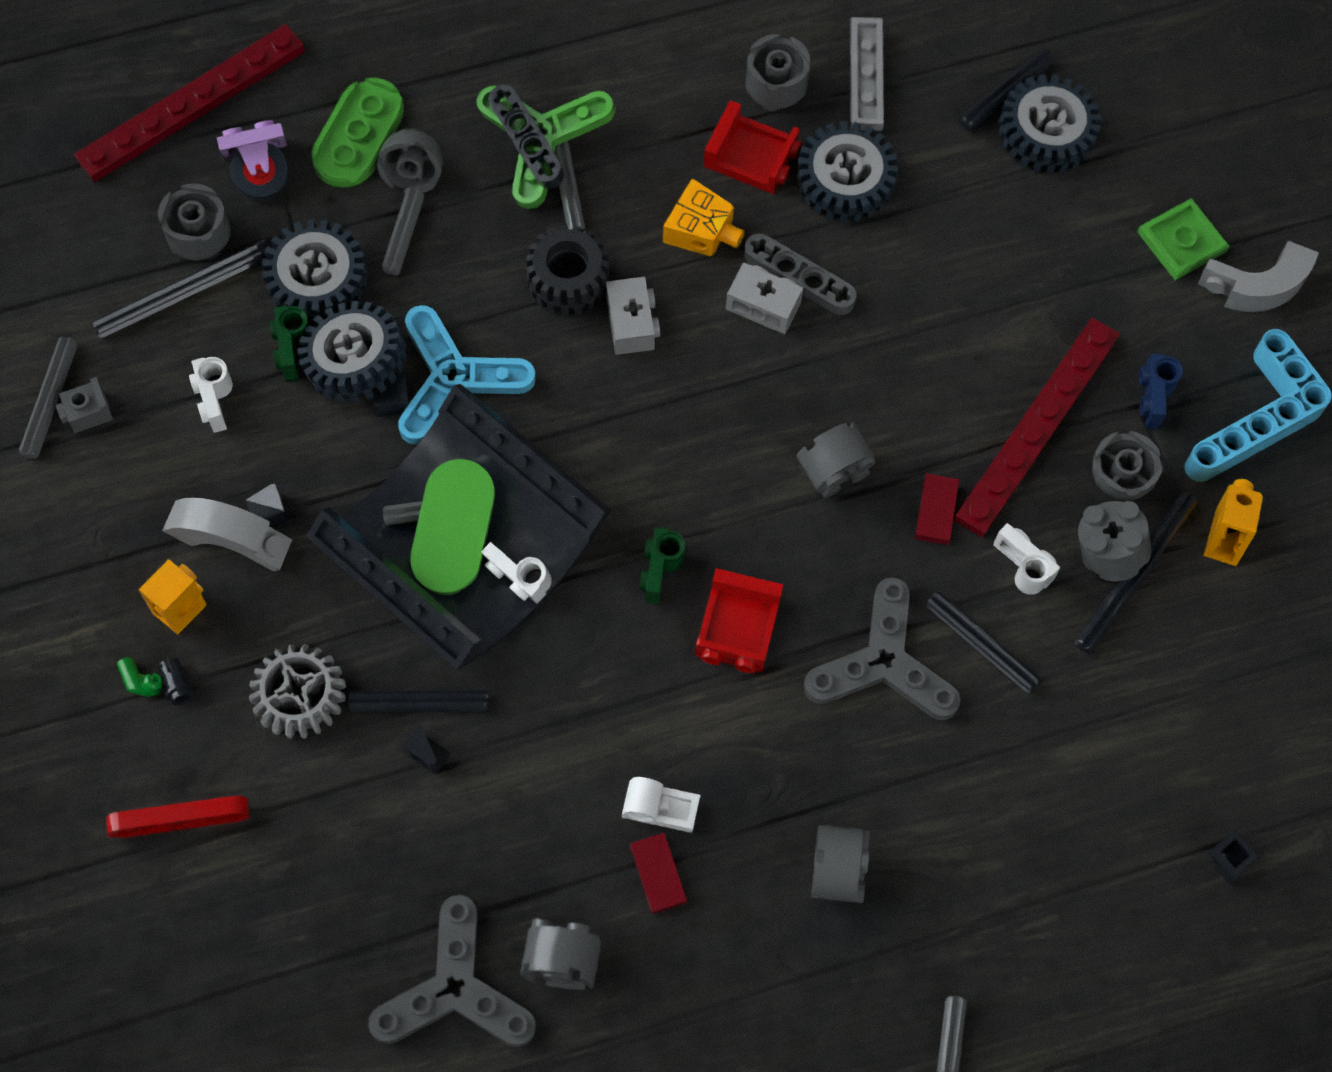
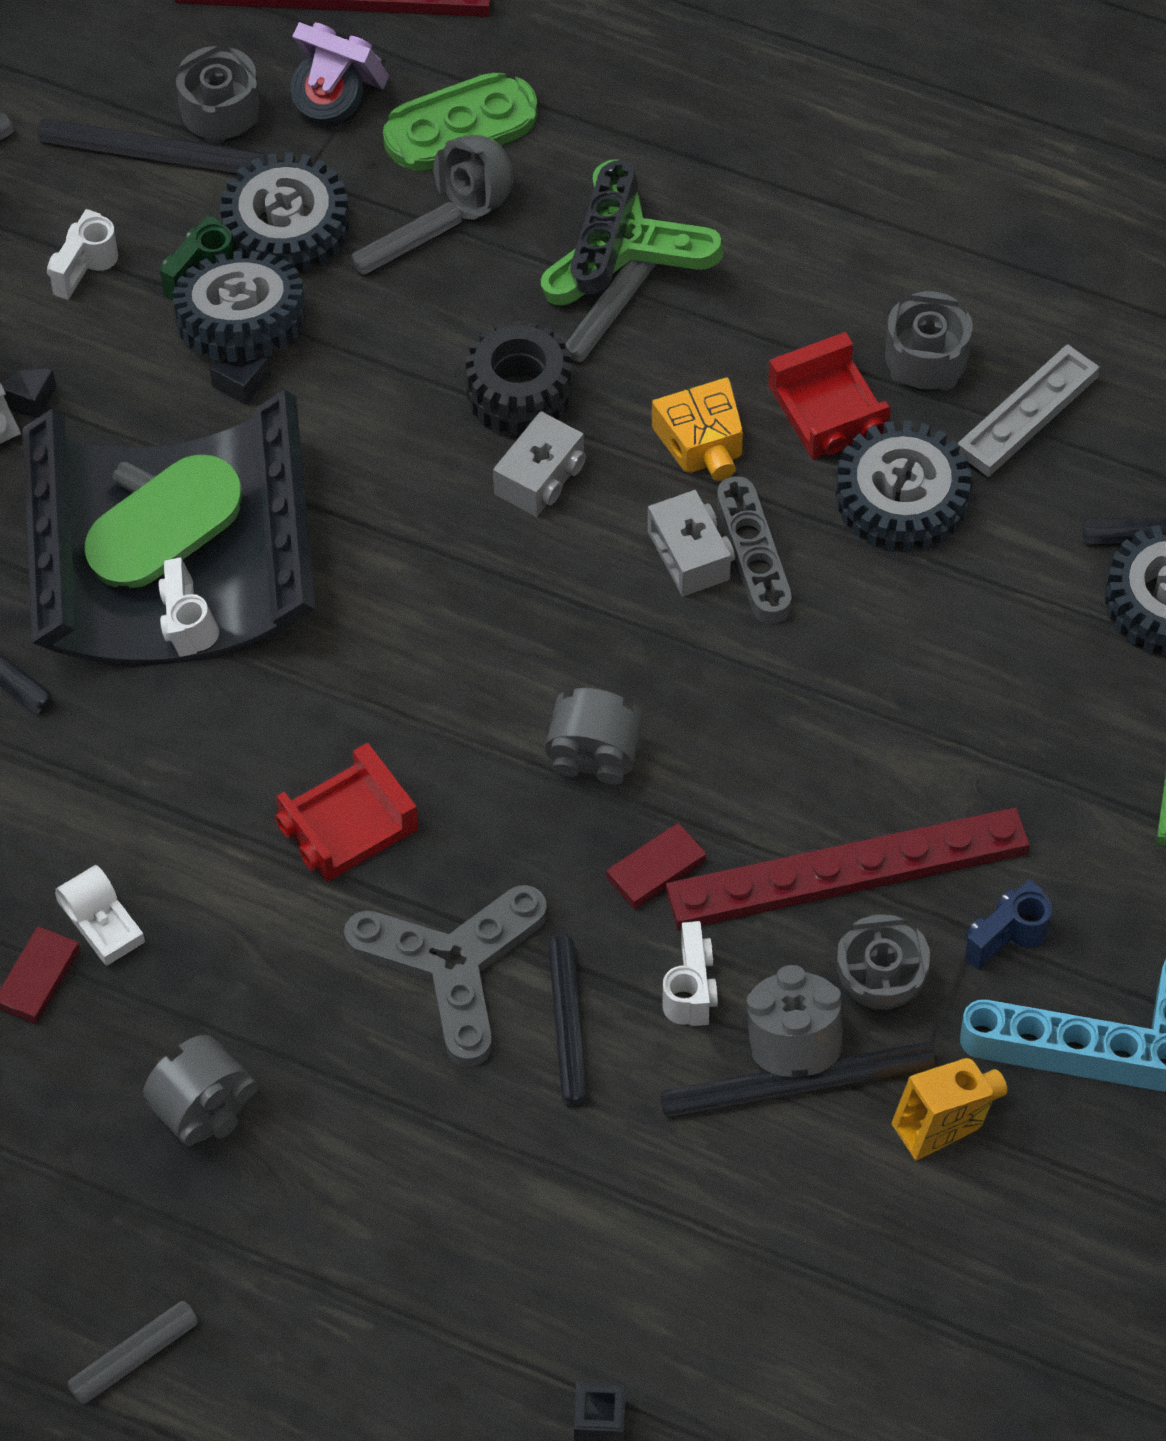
camera: 45 degrees right, 10 degrees down
medium azure piece [398,305,536,444] -> none
dark green plate [639,527,685,605] -> none

